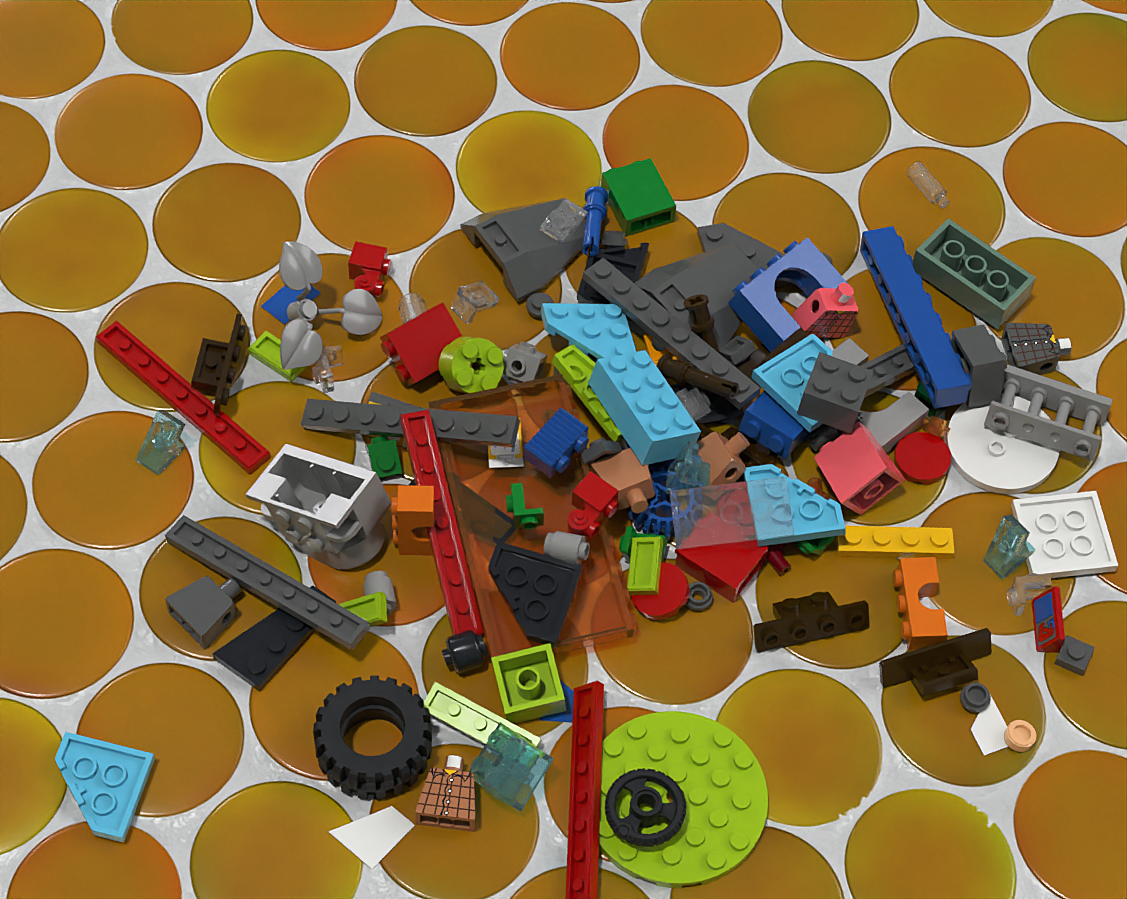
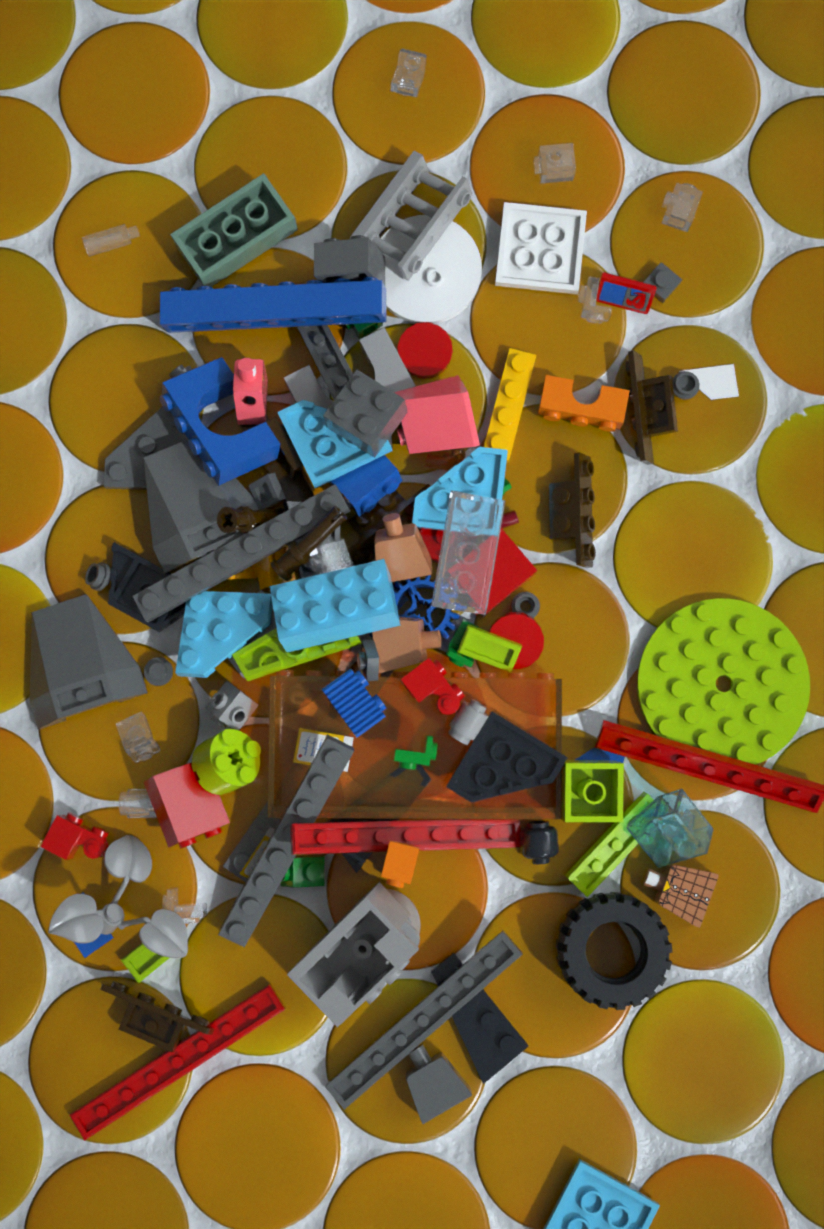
camera: 70 degrees left, 25 degrees up
clear light blue slope [136,410,186,475] -> none
white sticker [329,806,415,869] -> none
lime tile [338,591,387,627] -> none
light grey brick [363,571,397,616] -> none
clear slope [539,198,588,244] -> none
blue pin [582,186,608,256] -> none
green brick [601,158,676,237] -> none
black wheel [605,768,686,847] -> none
clear light blue slope [666,441,710,495] -> none
clear orange plate [922,416,951,438] -> none
clear light blue slope [983,514,1035,579] -> none
dark grey torso [1001,323,1071,375] -> none
light nougat tile [1004,720,1036,752] -> none

